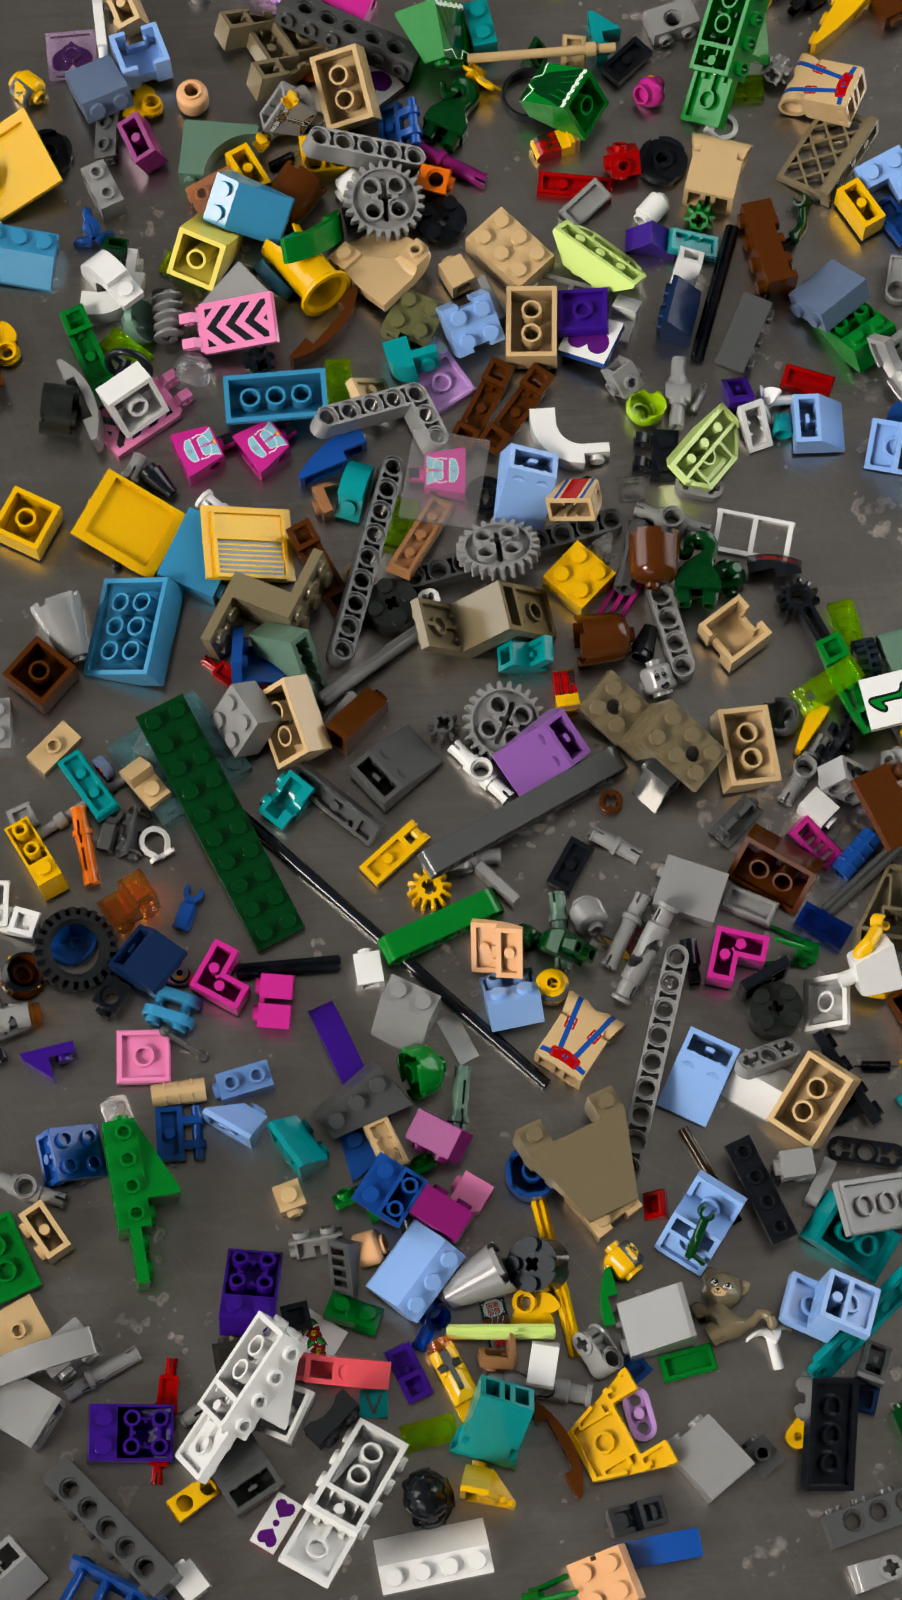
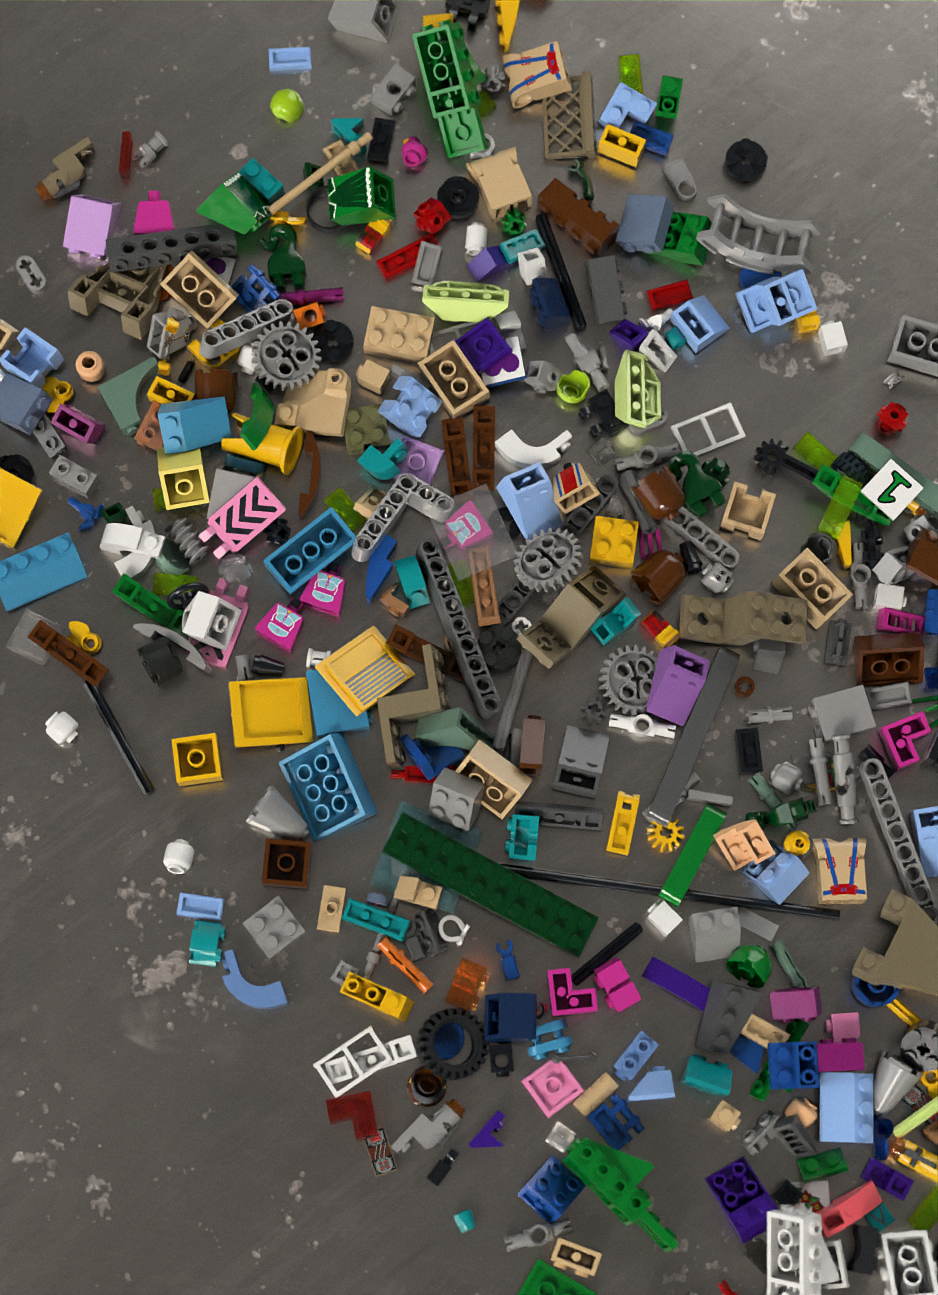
camera: 35 degrees left, 5 degrees up
black slope [747,554,803,578] -> none

